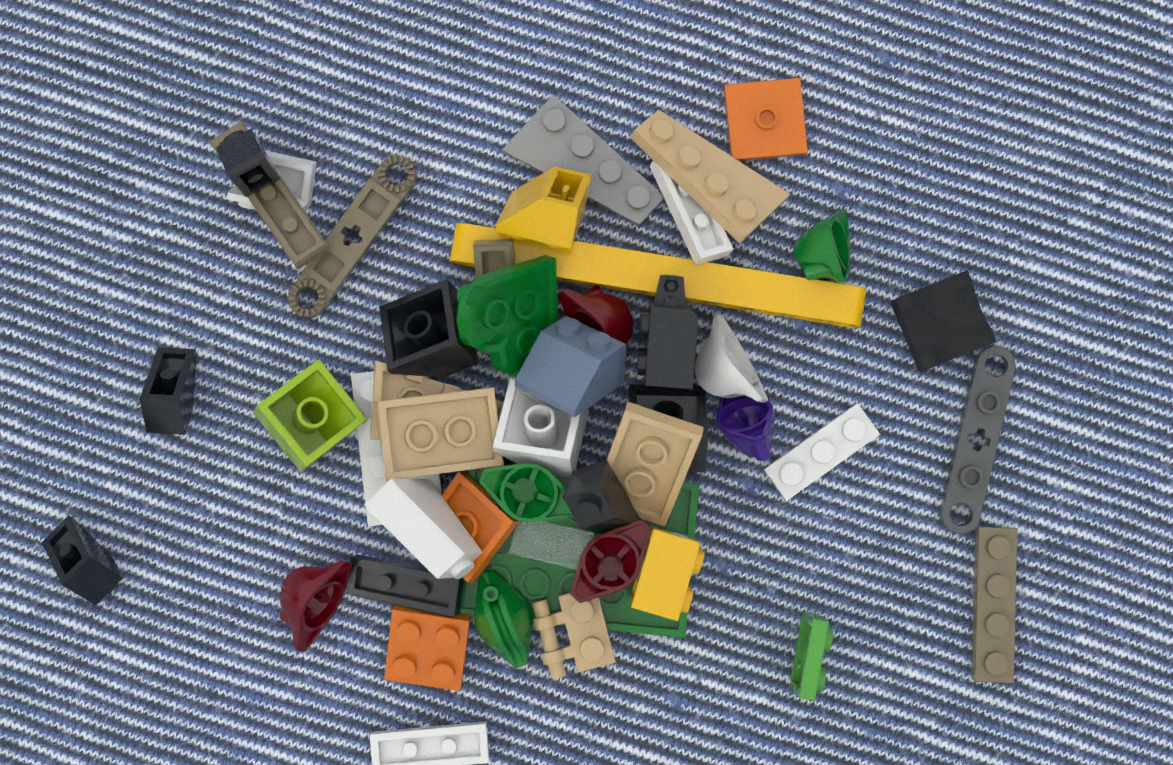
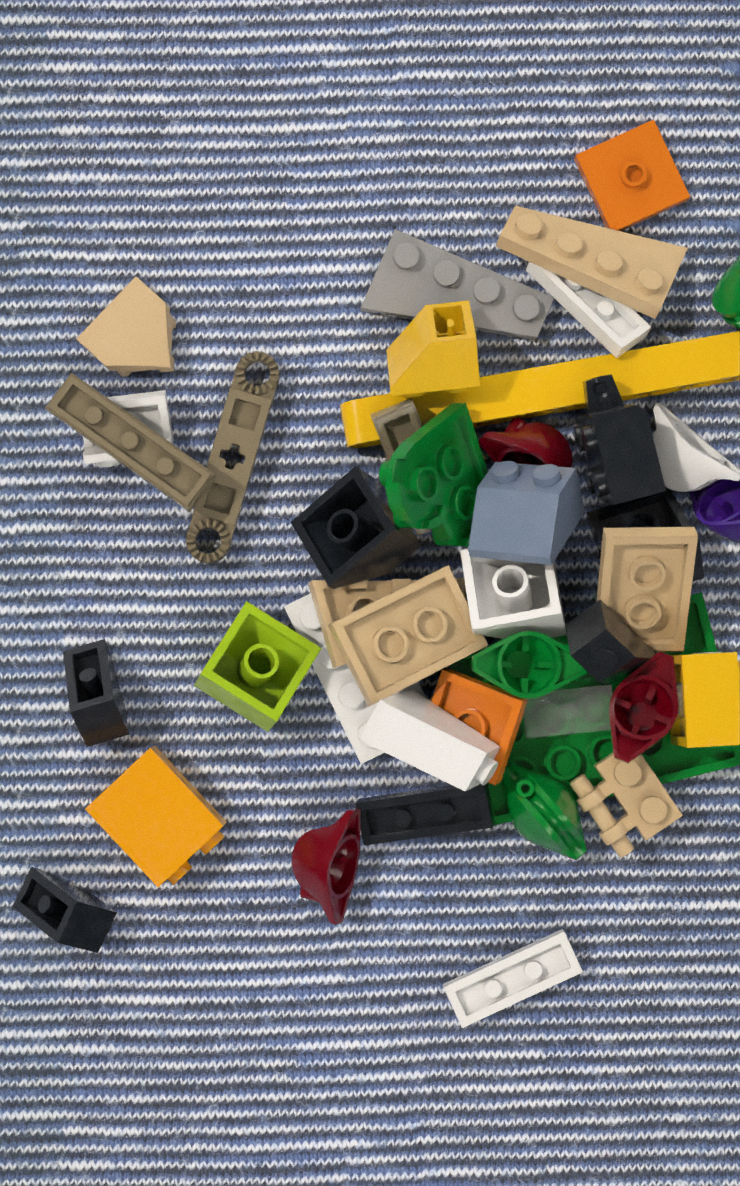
camera: 25 degrees left, 0 degrees up
black slope [216,129,280,198] -> none
orange plate [384,604,471,691] -> none
none -> tan slope [76,277,176,377]
none -> light orange brick [85,746,227,887]

